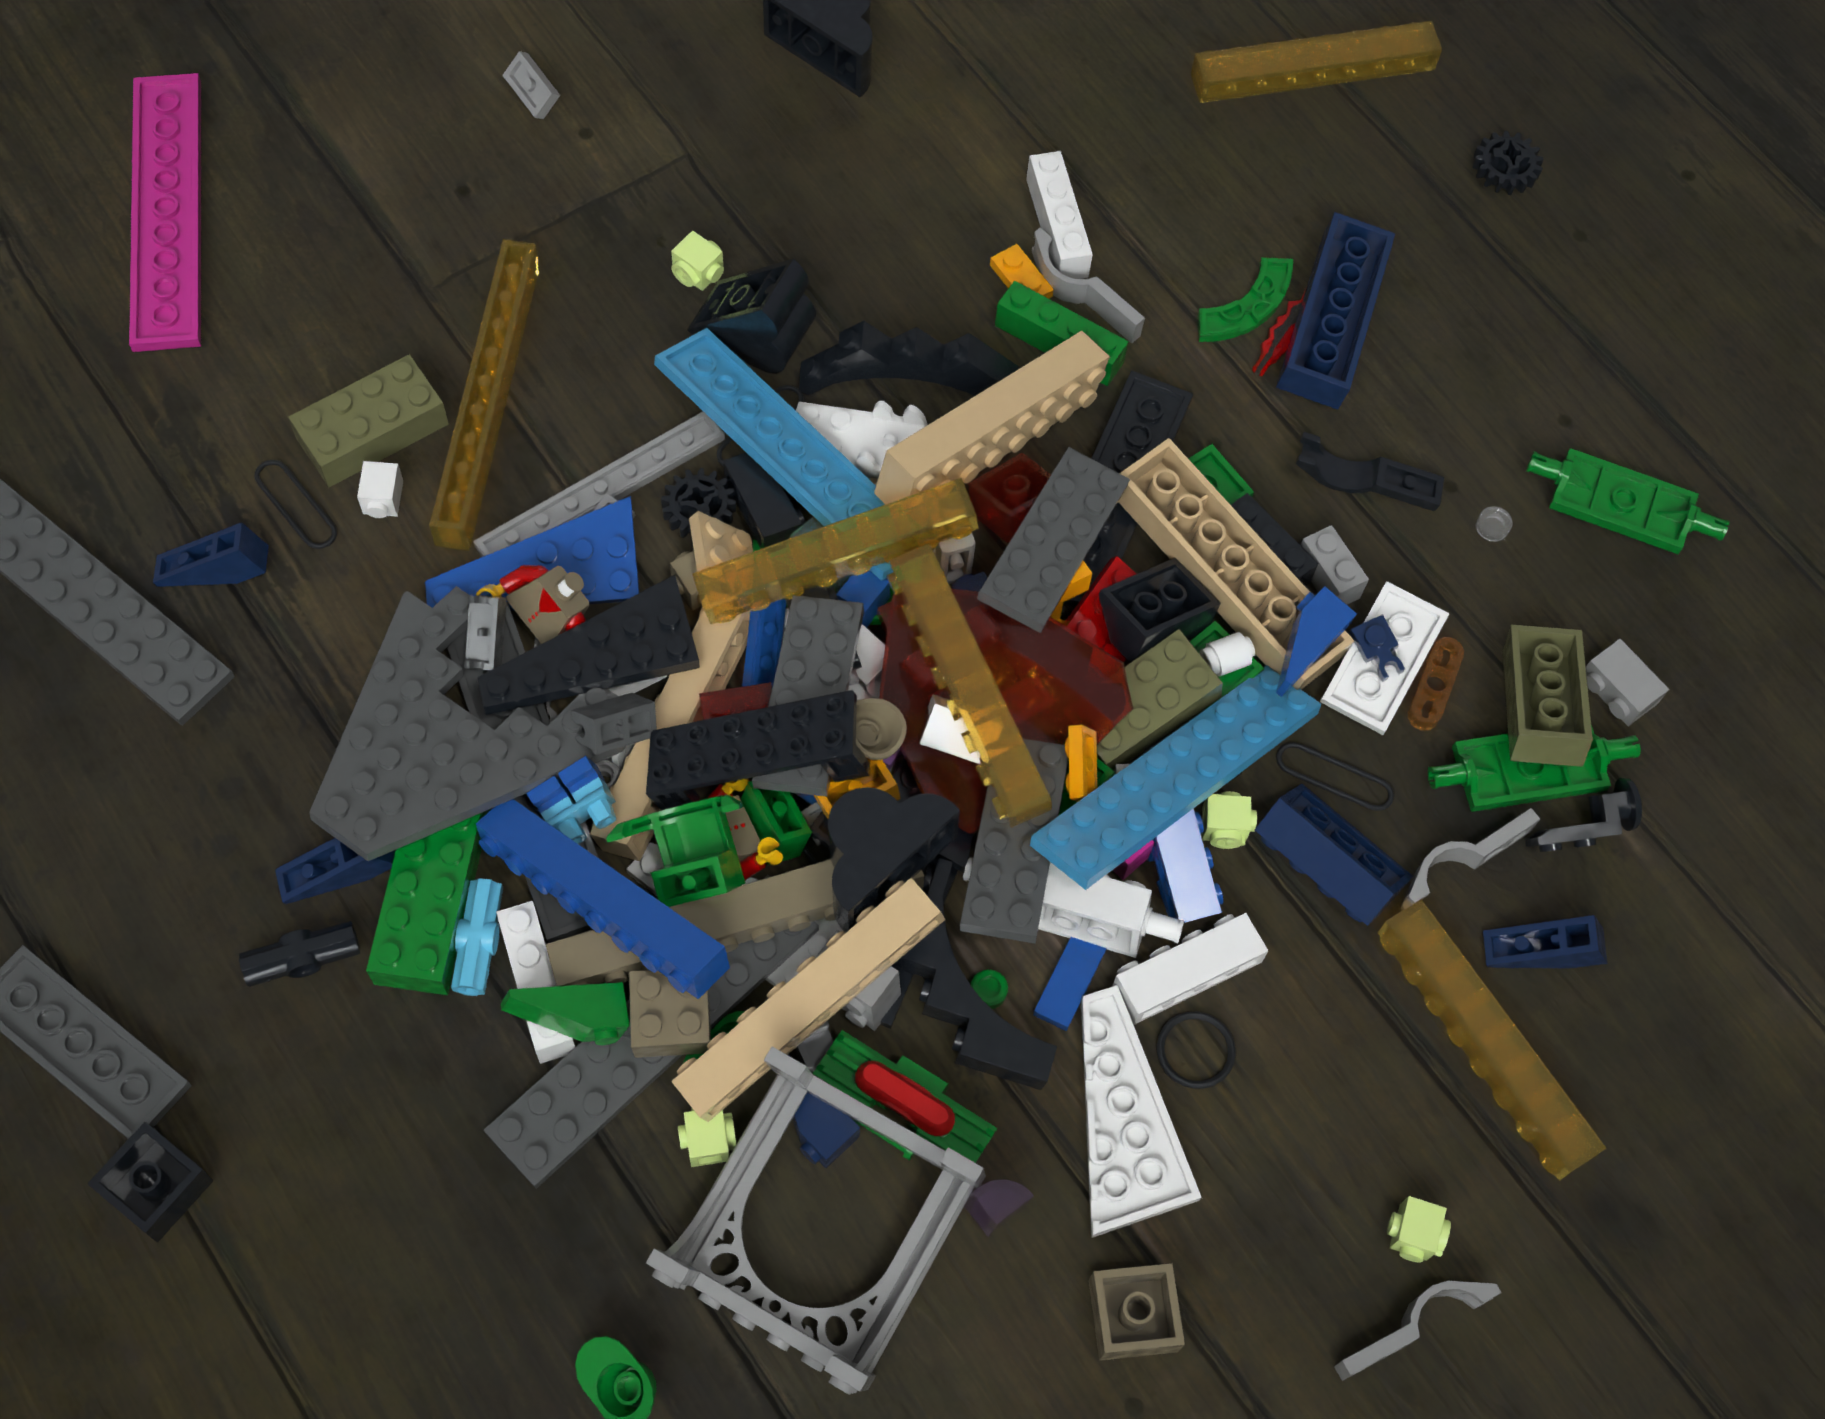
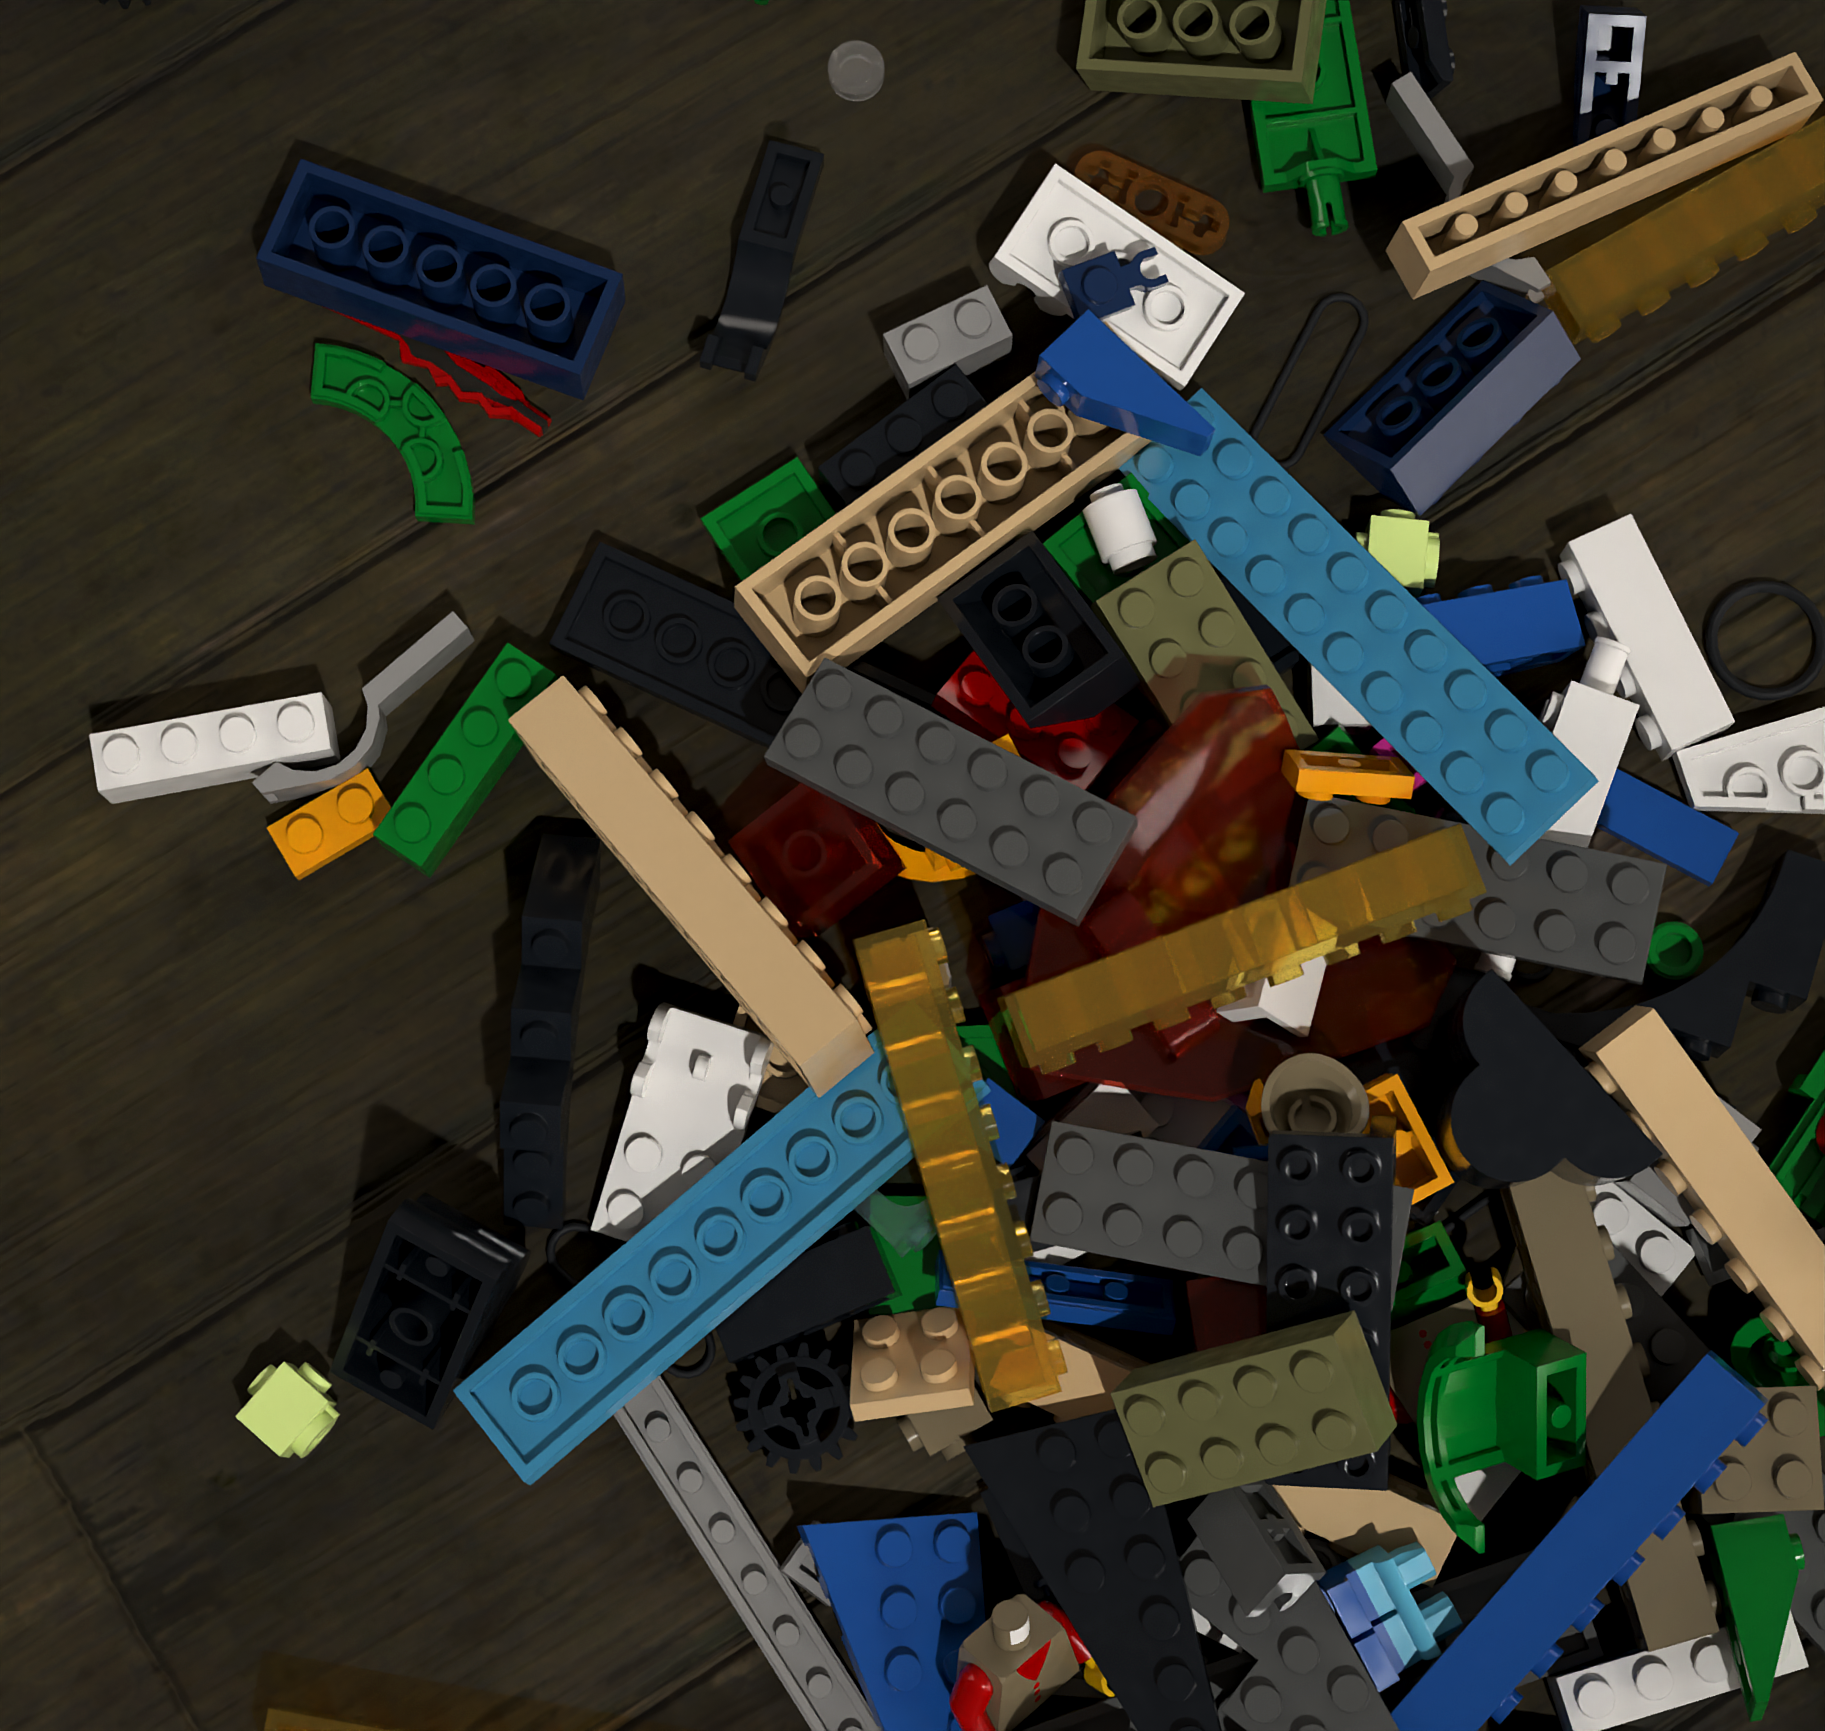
camera: 80 degrees left, 15 degrees up
none -> olive brick [1110,1310,1397,1507]
none -> tan brick [1385,52,1824,299]

